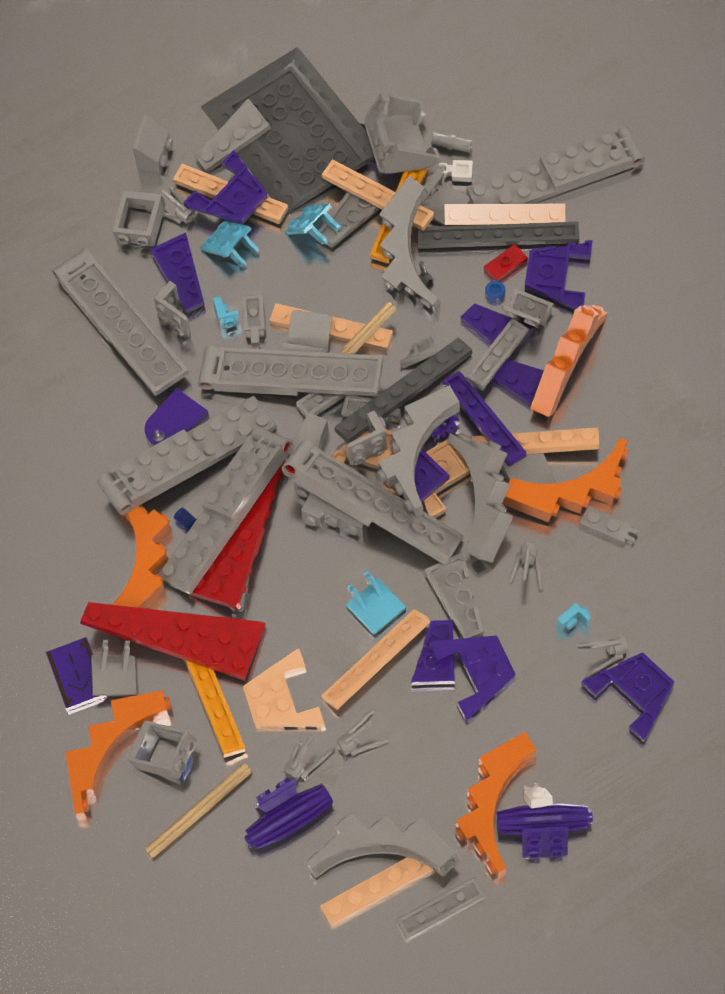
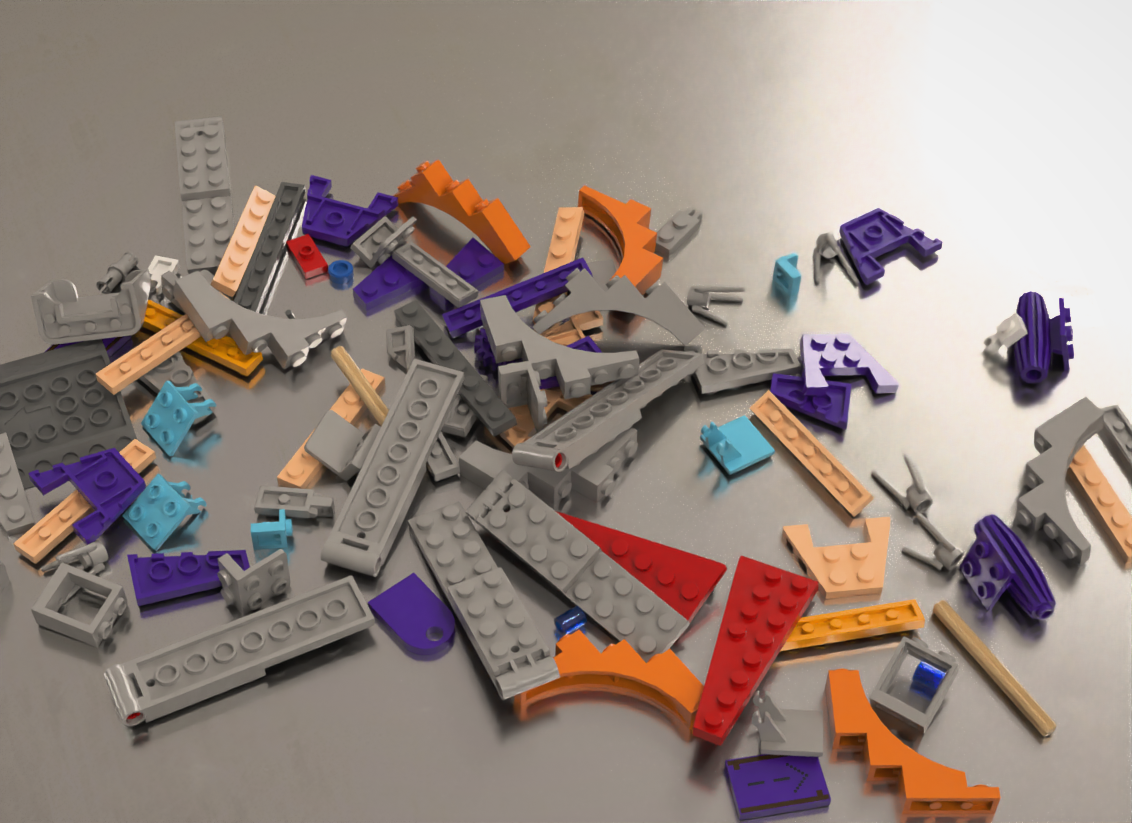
camera: 85 degrees left, 15 degrees down
orange arch [454,732,536,879] -> none

